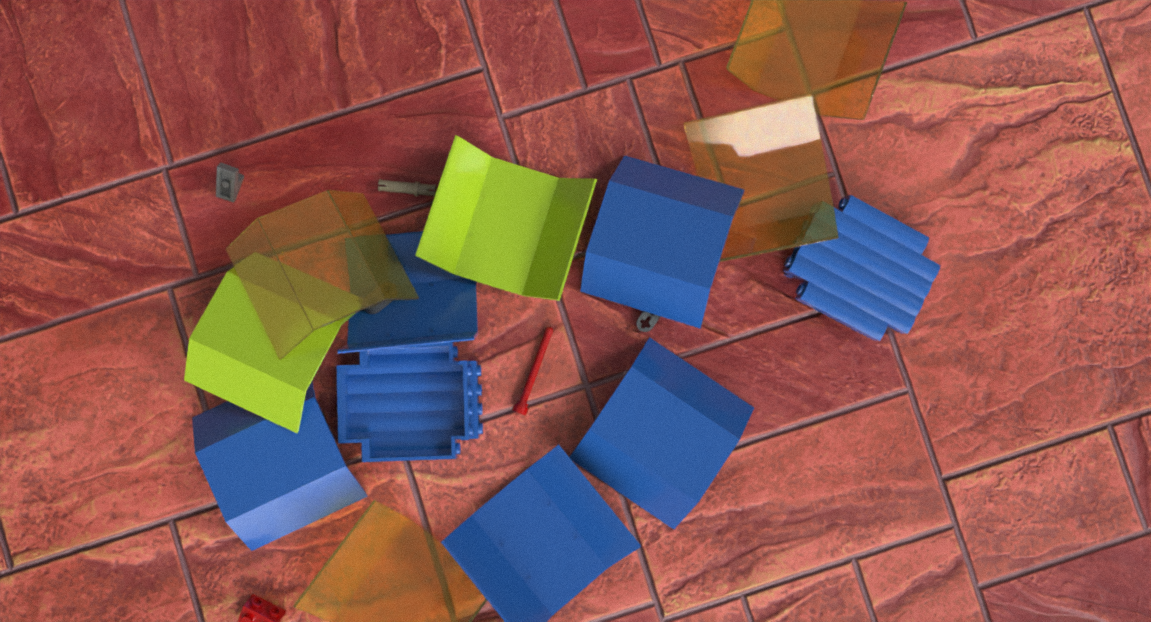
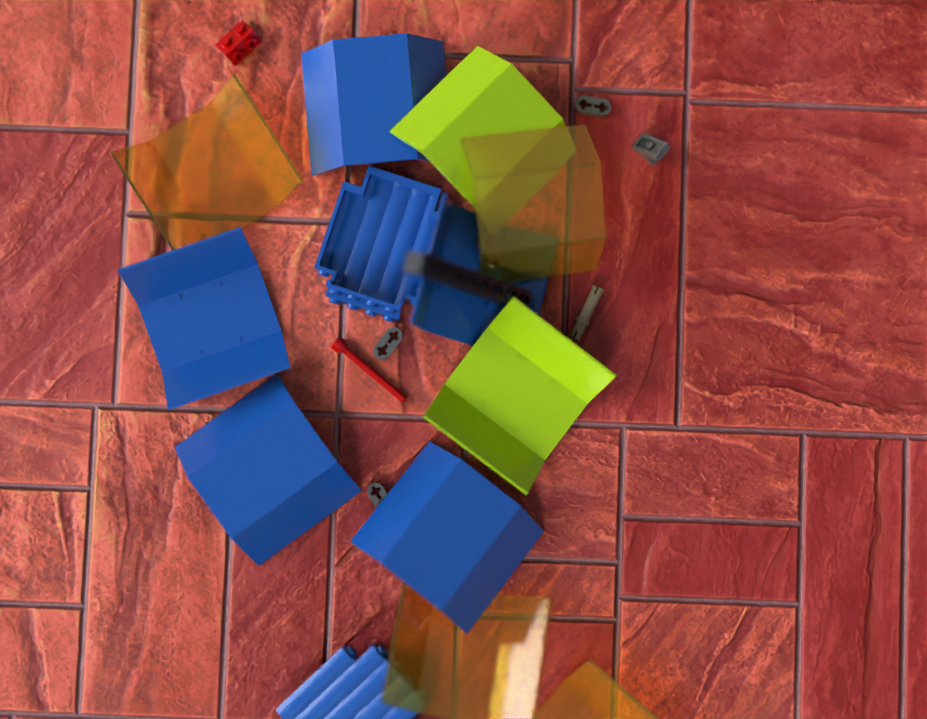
camera: 115 degrees right, 0 degrees up
none -> dark grey beam [373,328,403,360]
none -> black brick [402,251,532,308]
none -> dark grey beam [575,96,611,118]

